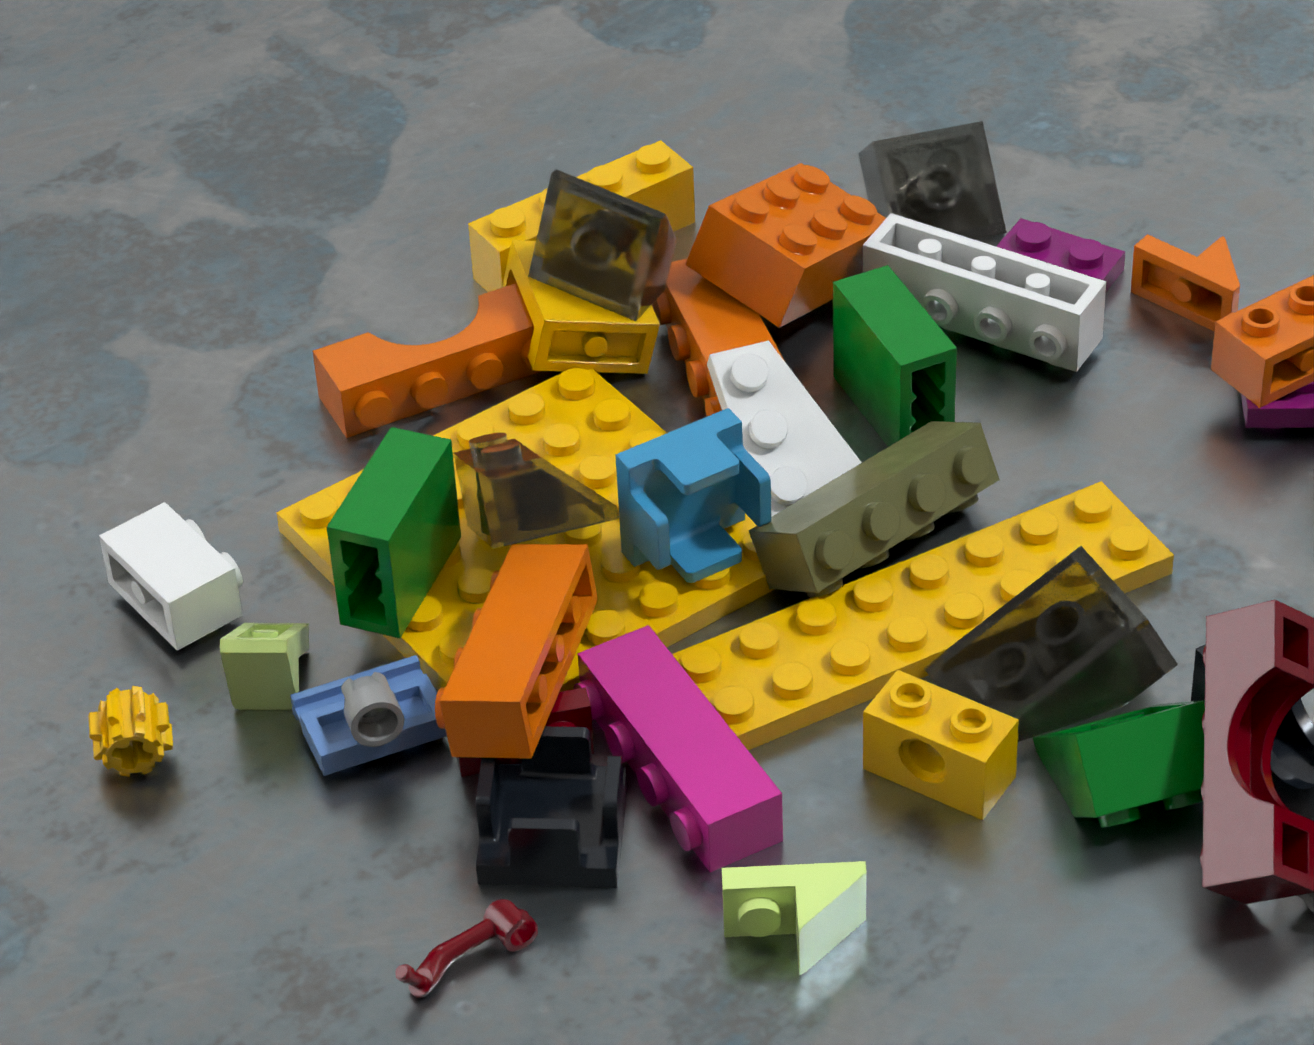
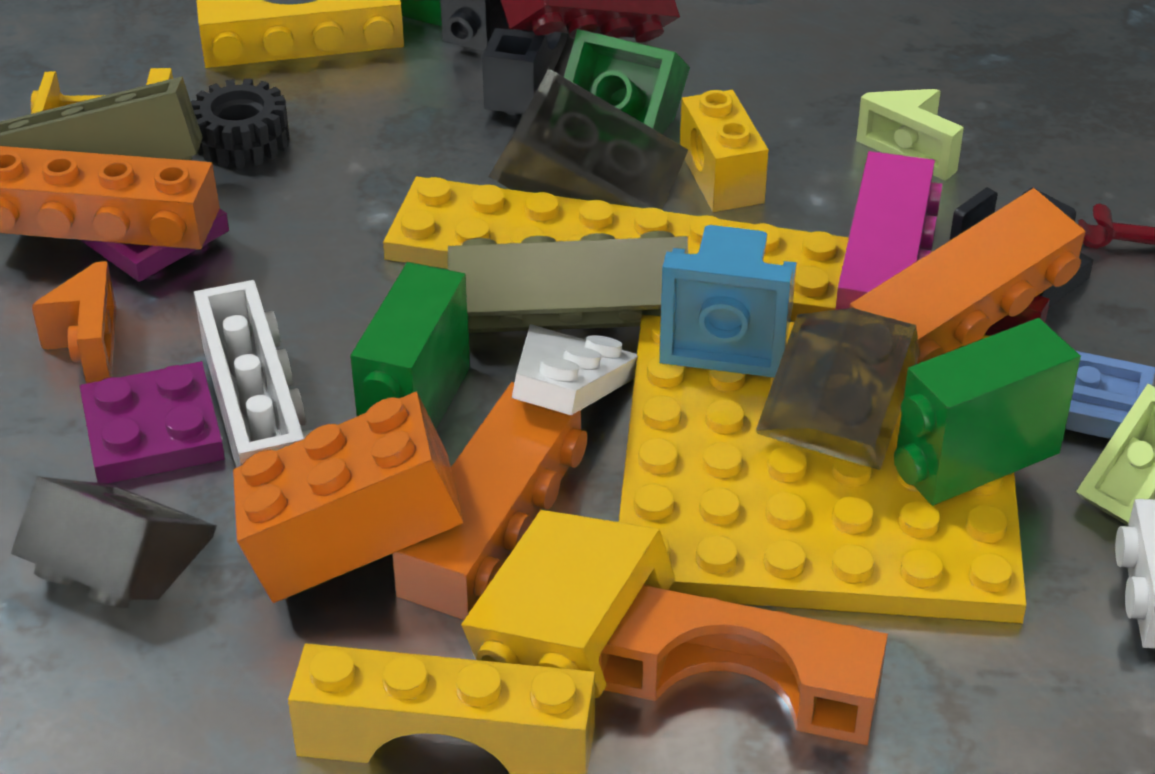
camera: 140 degrees left, 0 degrees up
light grey hose [341,672,404,747] -> none
clear smoke slope [528,169,677,321] -> none

